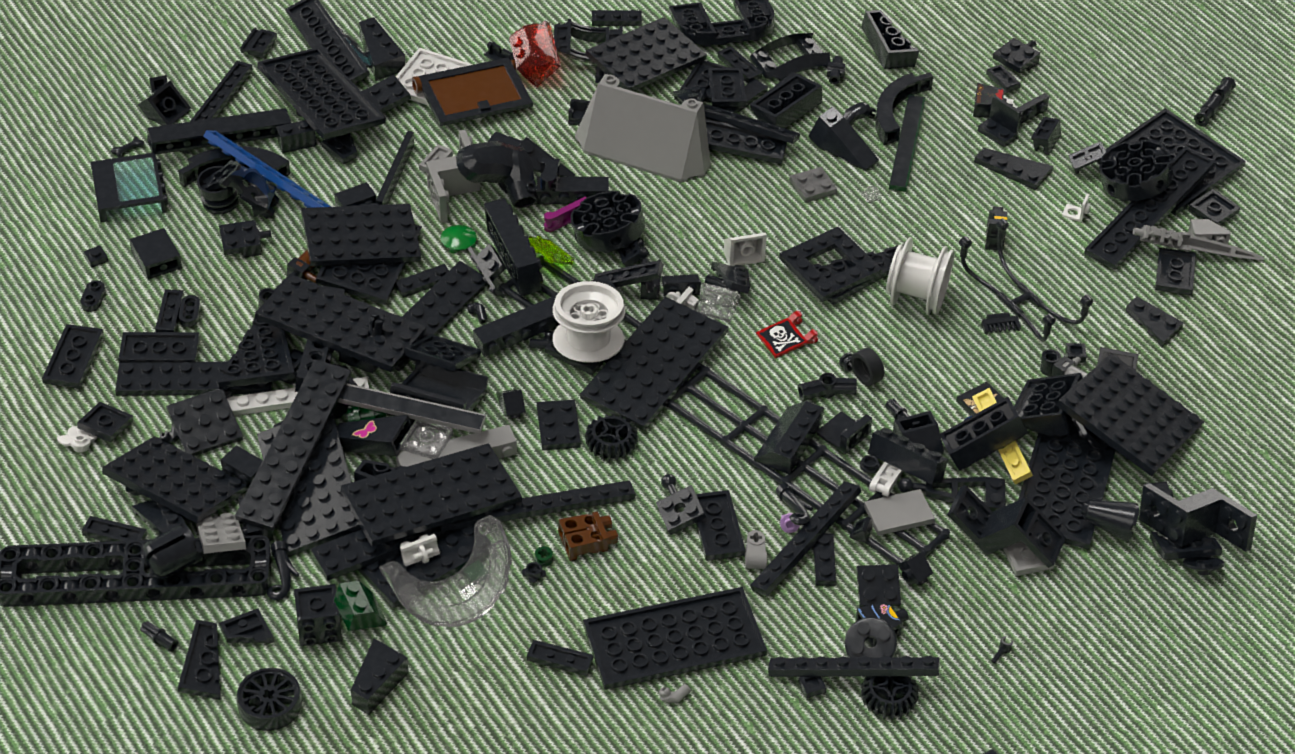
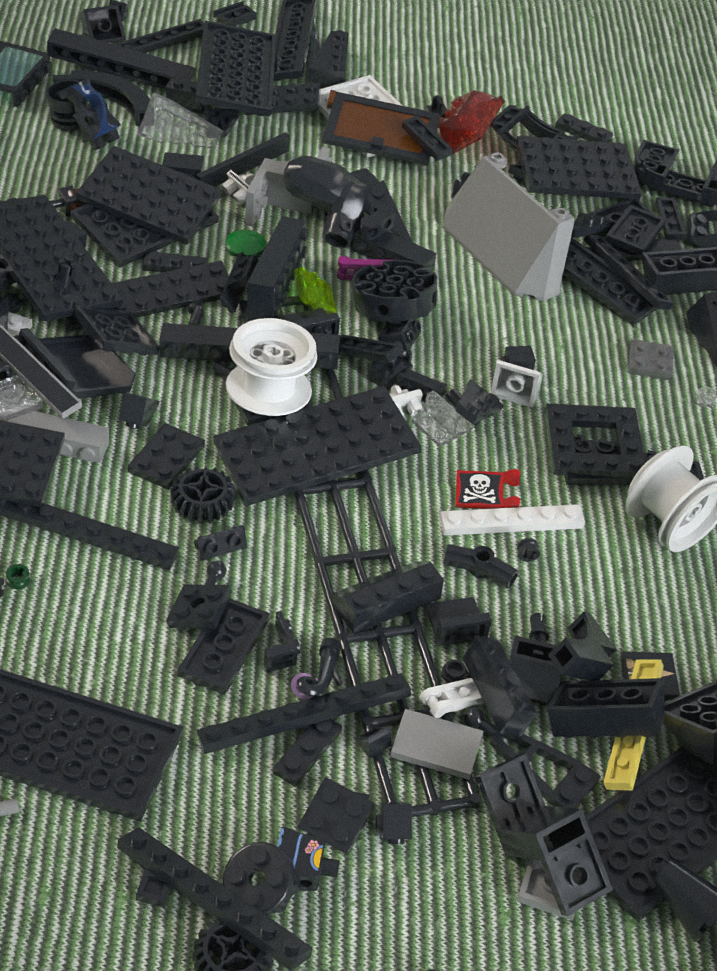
camera: 30 degrees right, 0 degrees up
black piece [111,136,145,158] -> none
blue plate [203,130,331,208] -> none
black plate [219,220,272,258] -> none
reddish brown hips [558,511,618,561] -> none
light grey piece [745,530,767,569] -> none
black tyre [851,347,885,386] -> none
none -> clear wedge [137,93,223,149]
none -> black hinge [194,525,247,561]
none -> white hips [222,170,255,206]
none -> black bracket [264,611,300,673]
none -> black bracket [283,308,340,335]
none -> black plate [401,116,453,161]
none -> white plate [440,505,585,535]
none -> black brick [500,346,536,370]
none -> black arch [548,611,617,680]

